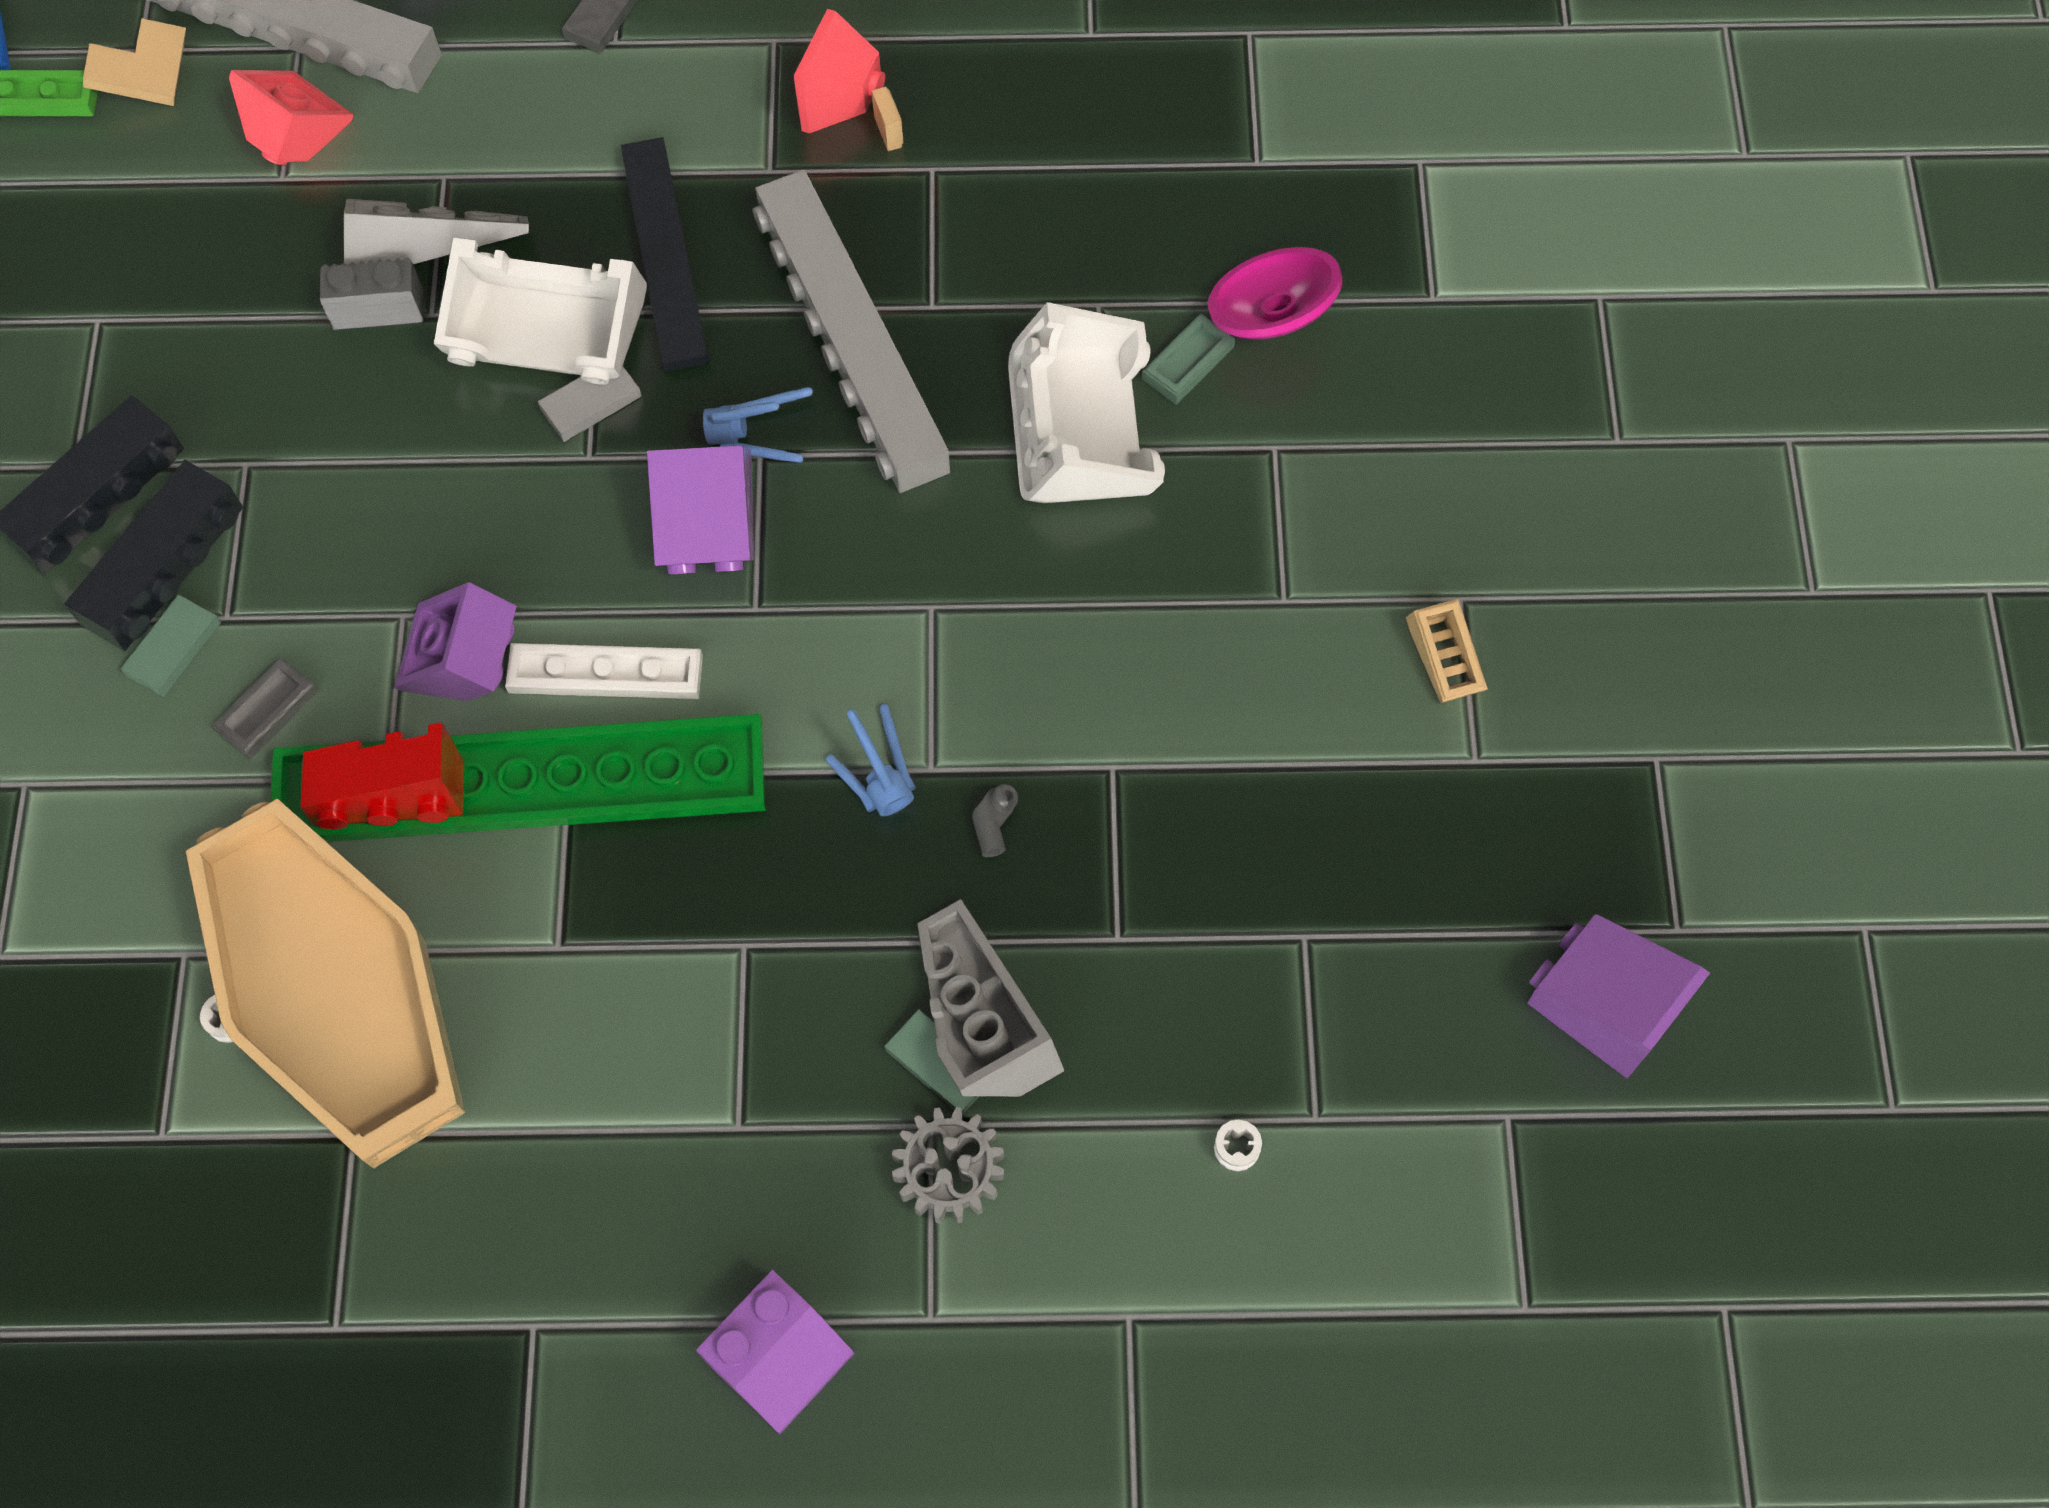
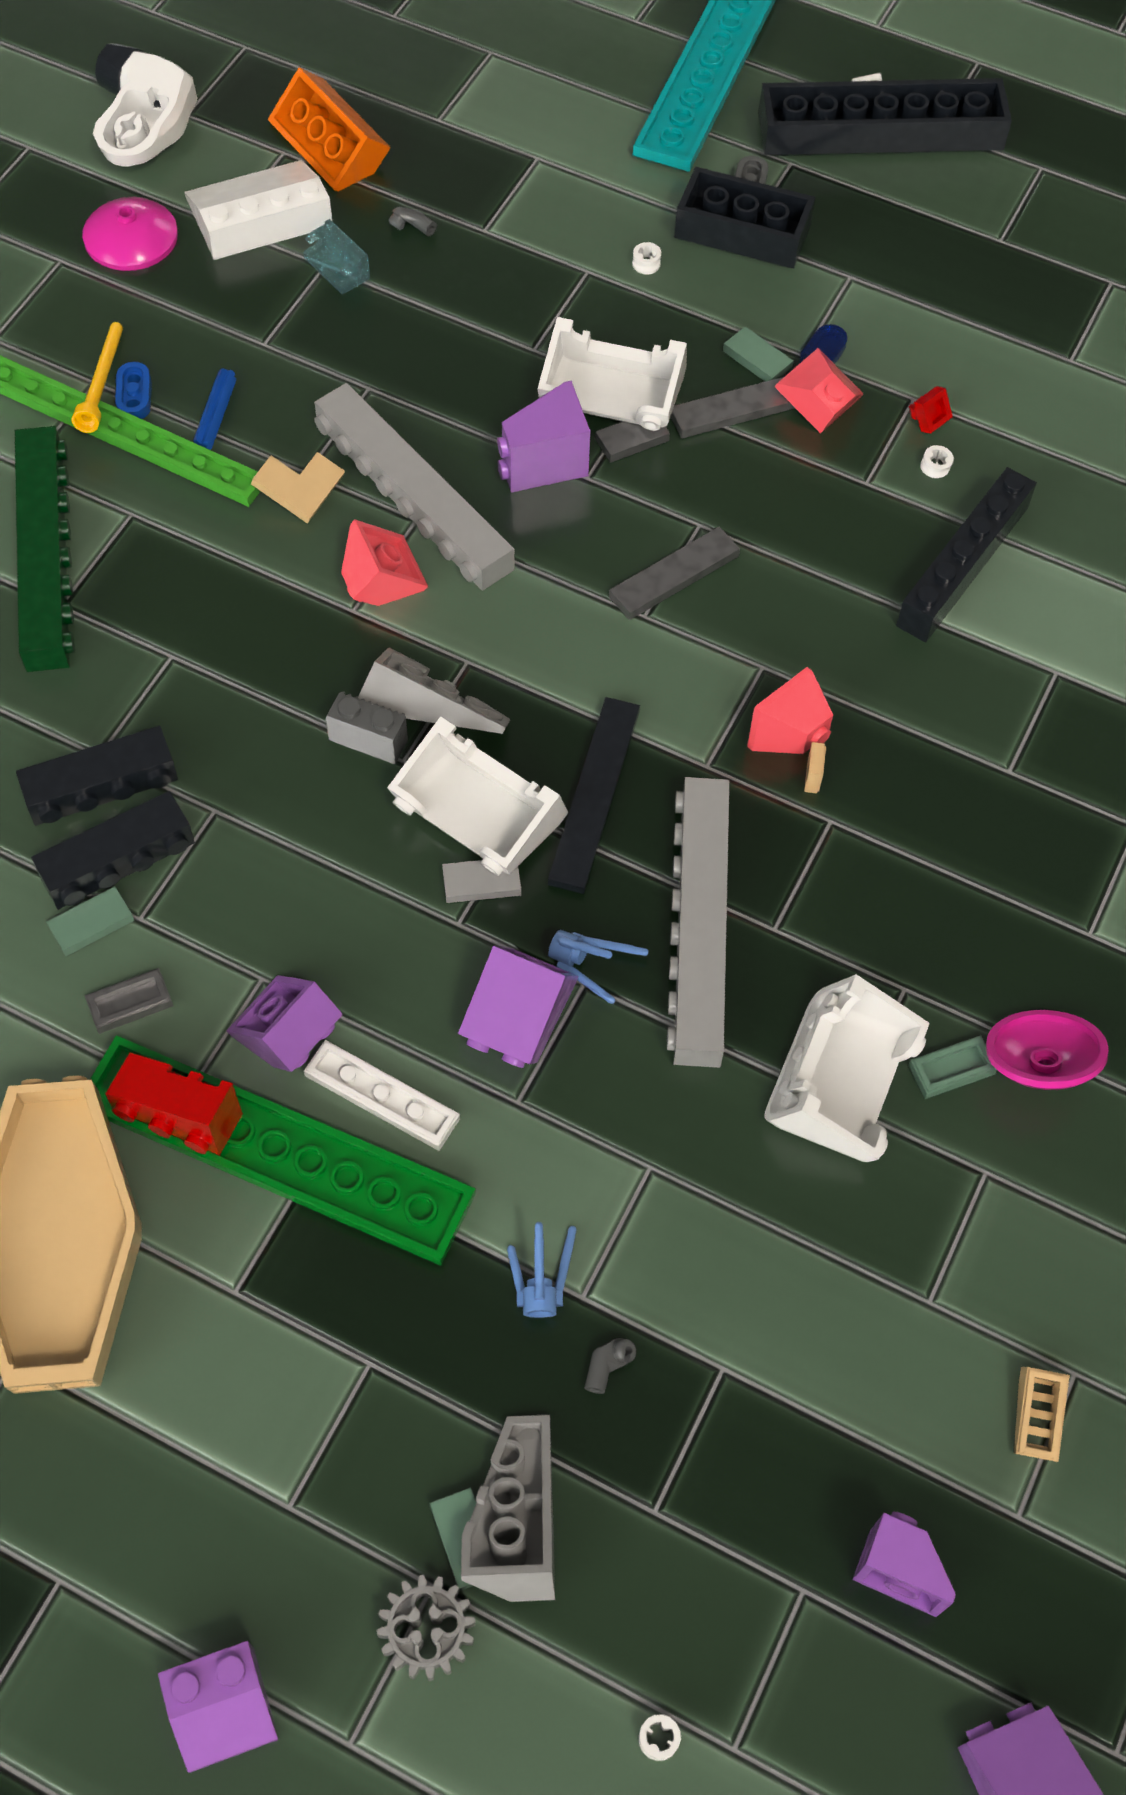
camera: 25 degrees right, 5 degrees down
none -> medium lavender slope [853,1512,956,1617]

